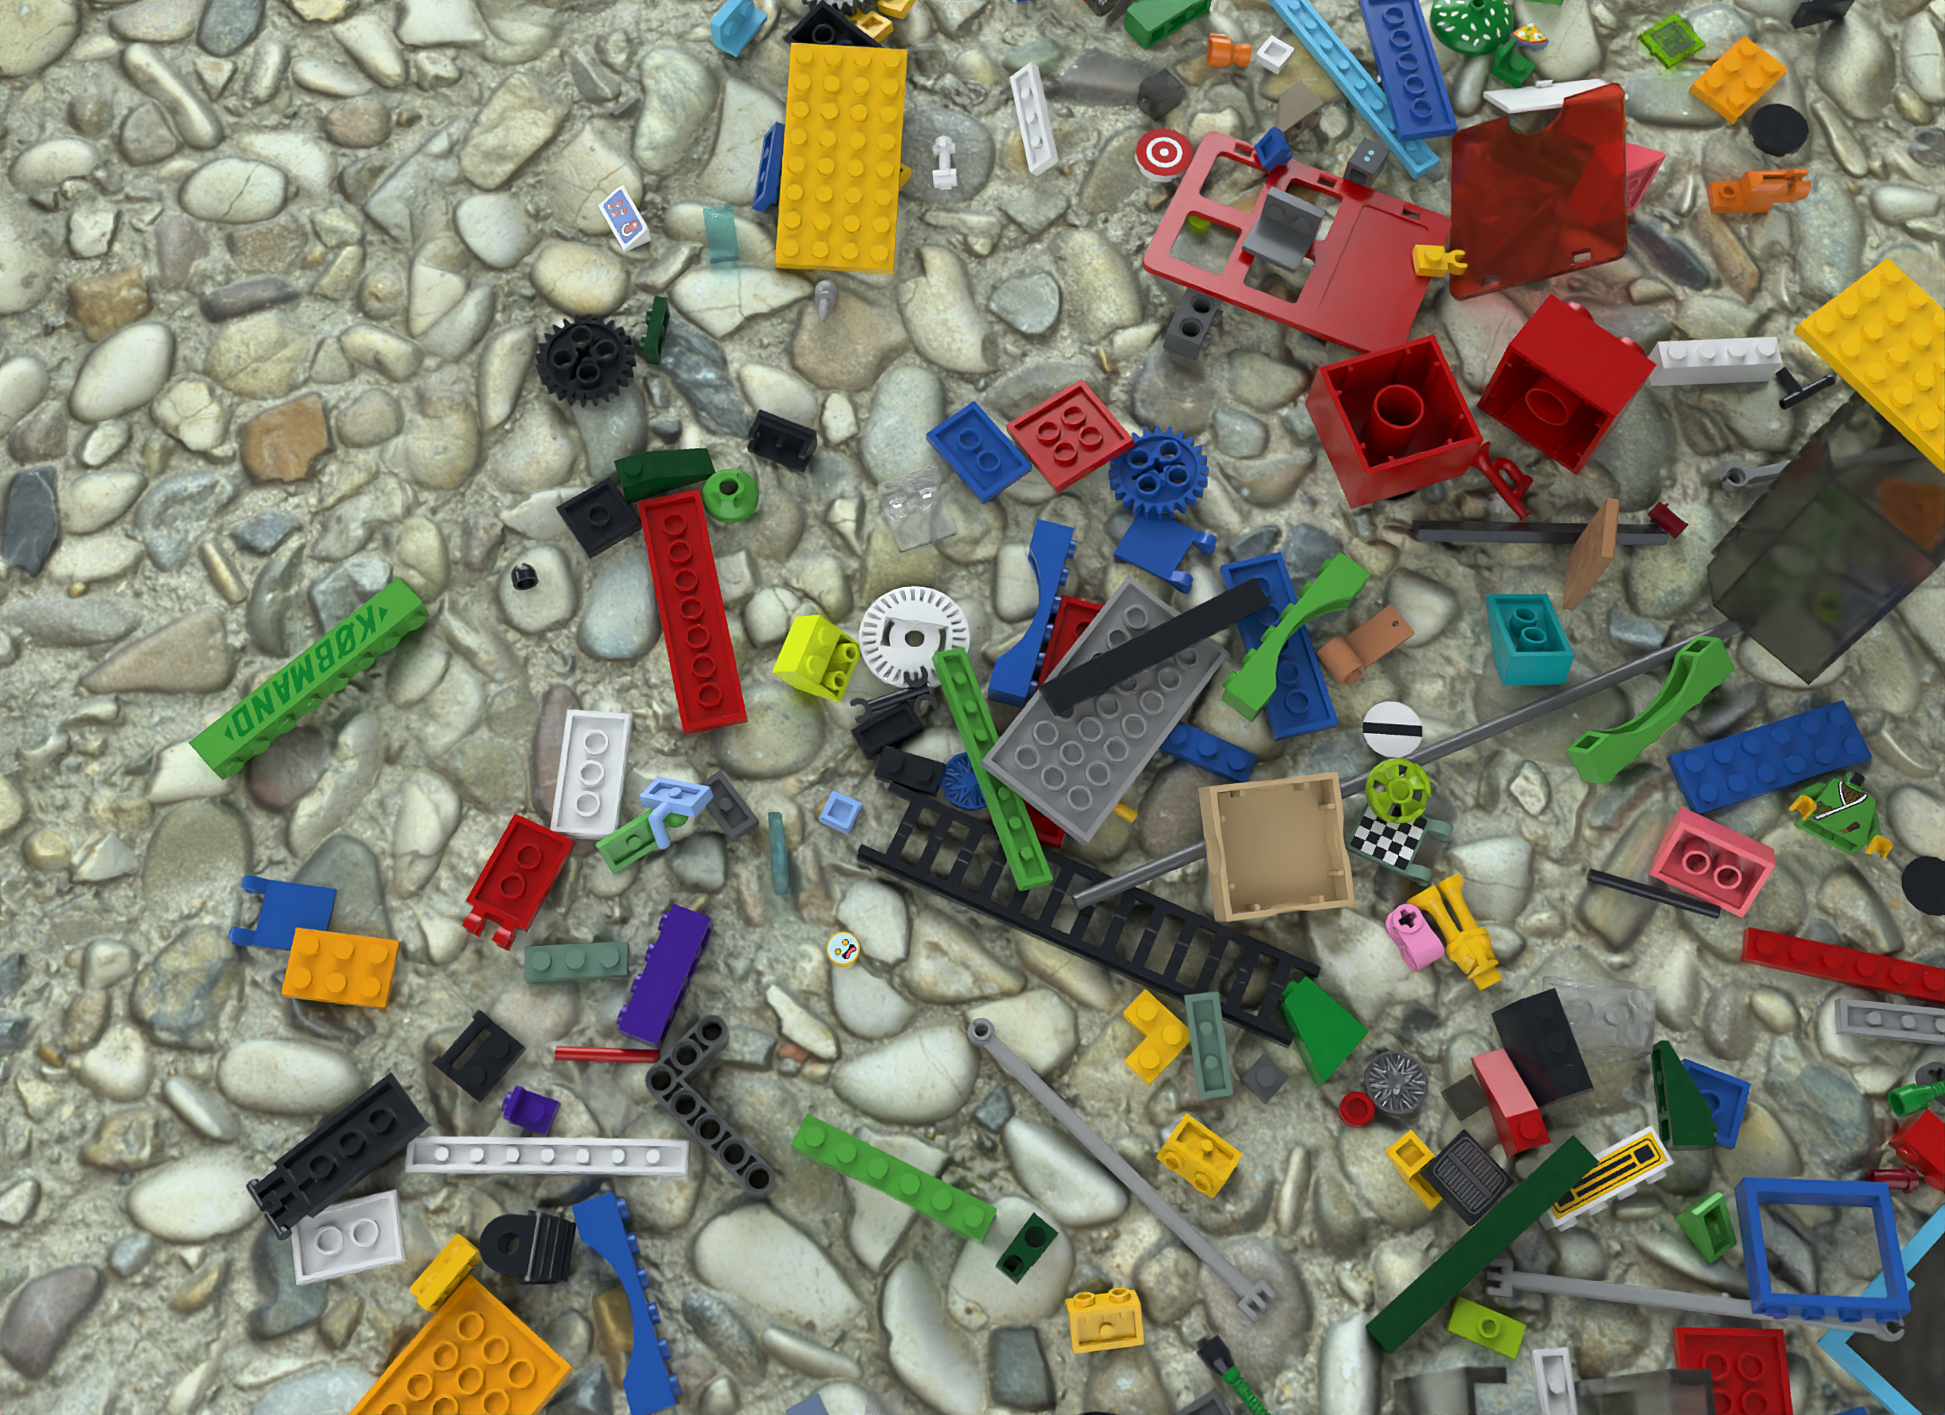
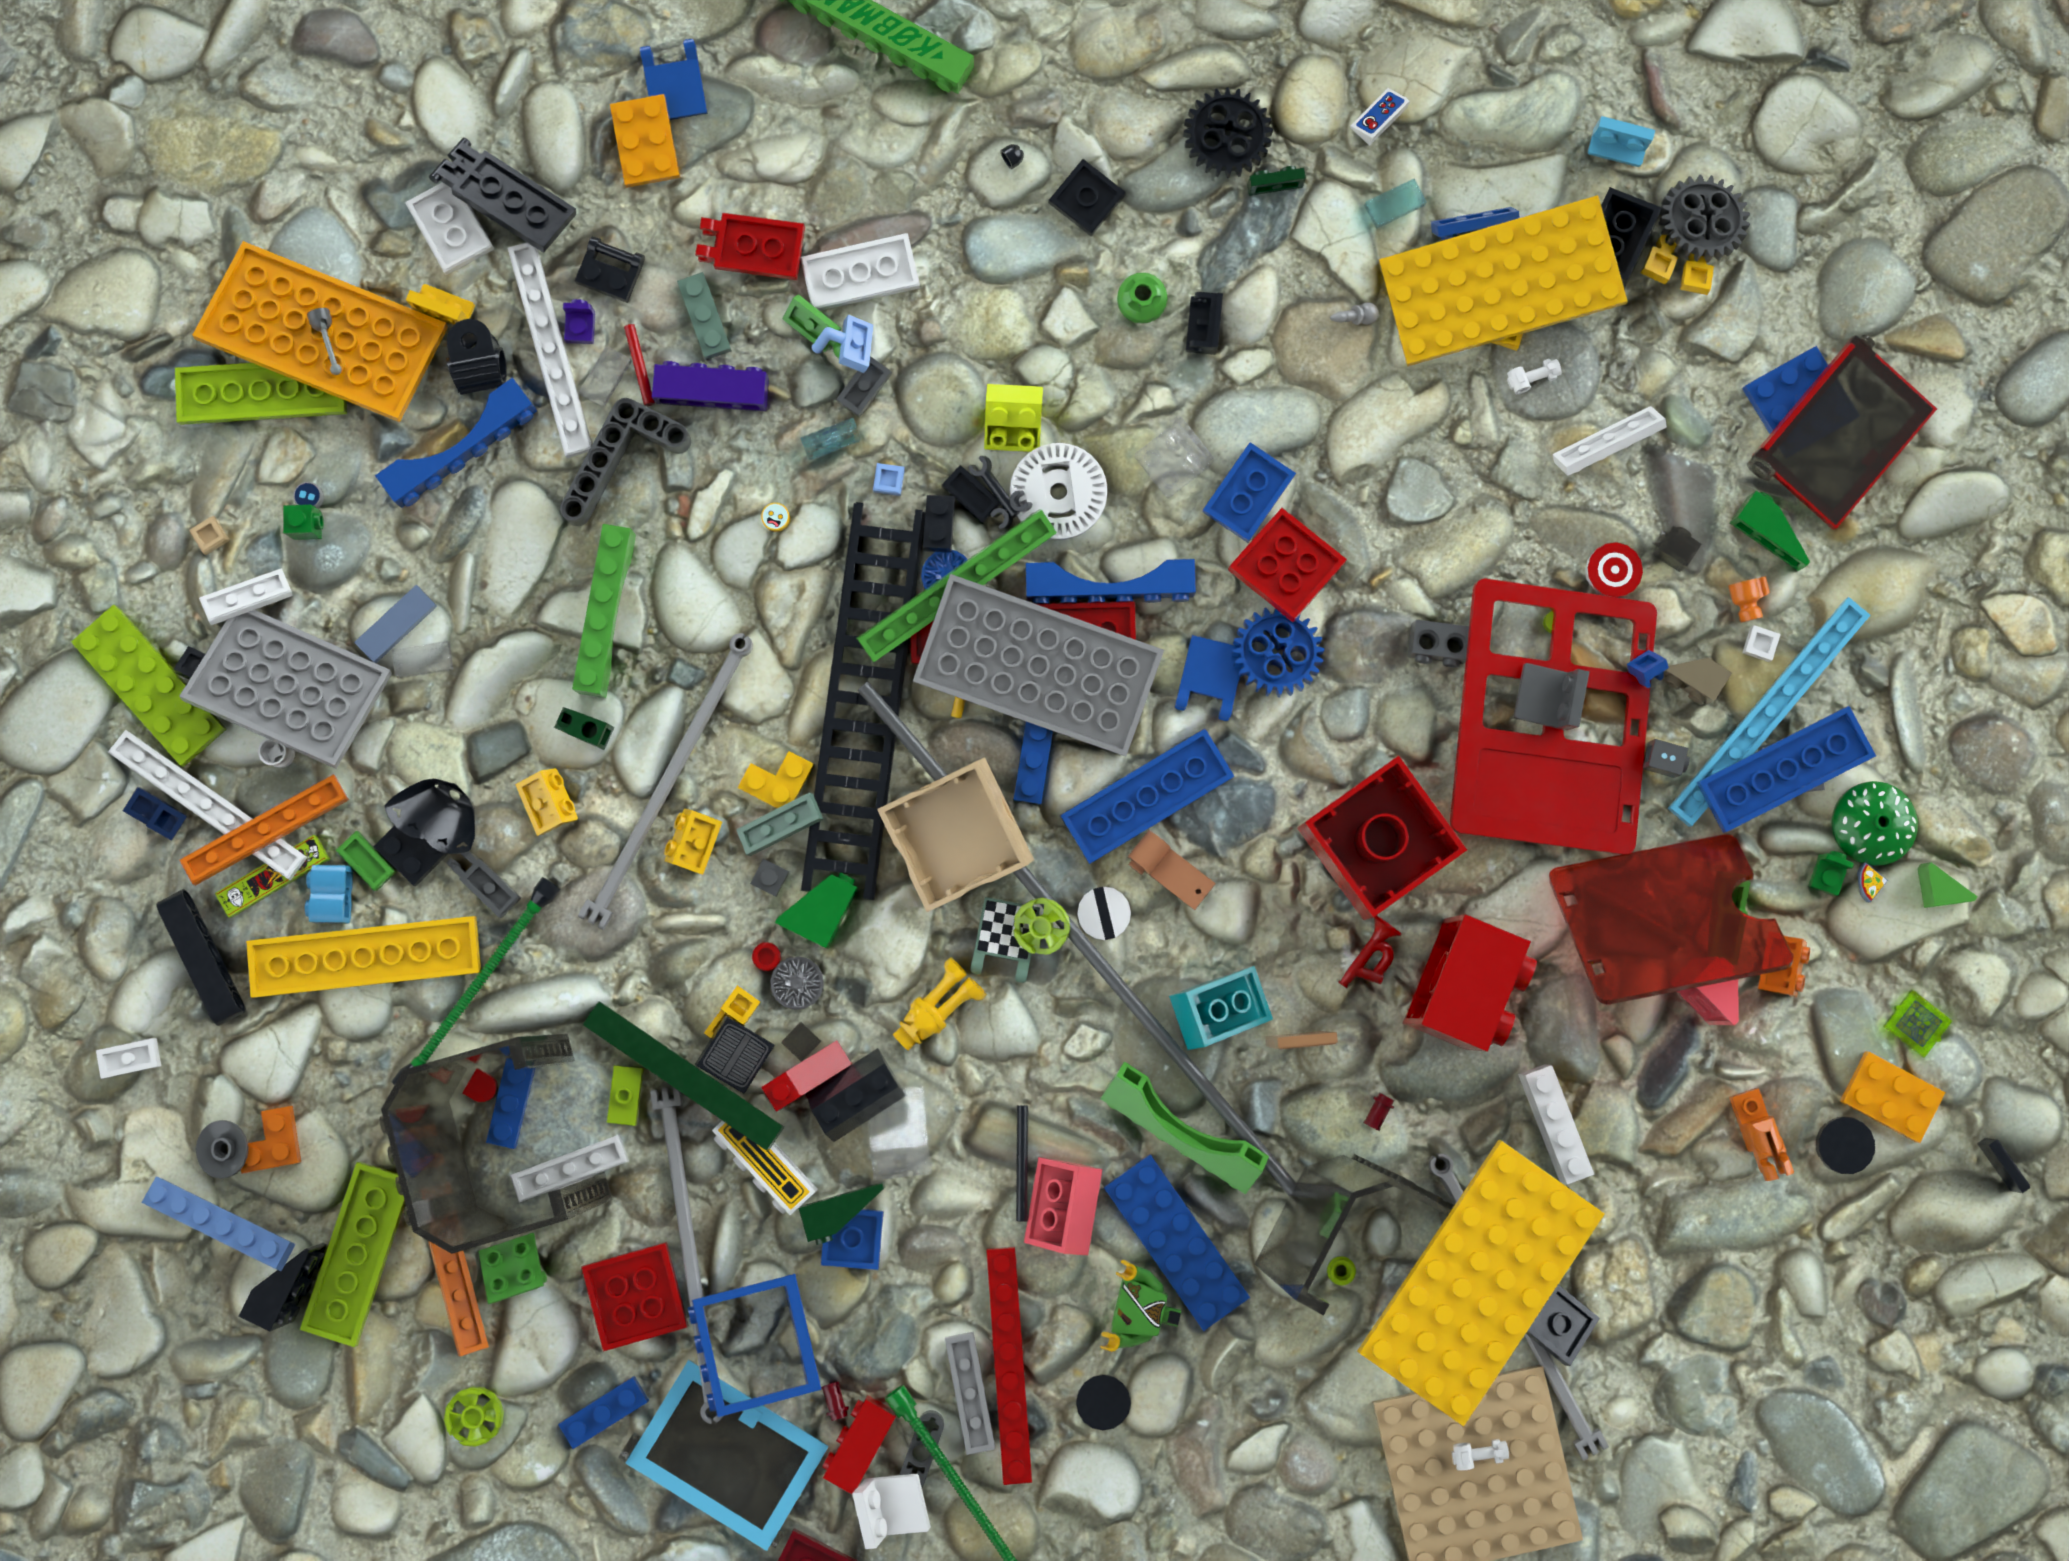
camera: 75 degrees right, 15 degrees up
dark green slope [614,448,716,504] -> none
red plate [638,489,748,736] -> none
black tile [1039,577,1270,716] -> none
bright green arch [1221,552,1371,723] -> none
bright pink piece [1385,904,1445,972] -> none
yellow plate [1412,244,1467,277] -> none
black tile [1412,520,1668,546] -> none
white container [1483,79,1629,114] -> none
bright green slope [1674,1192,1738,1263] -> none

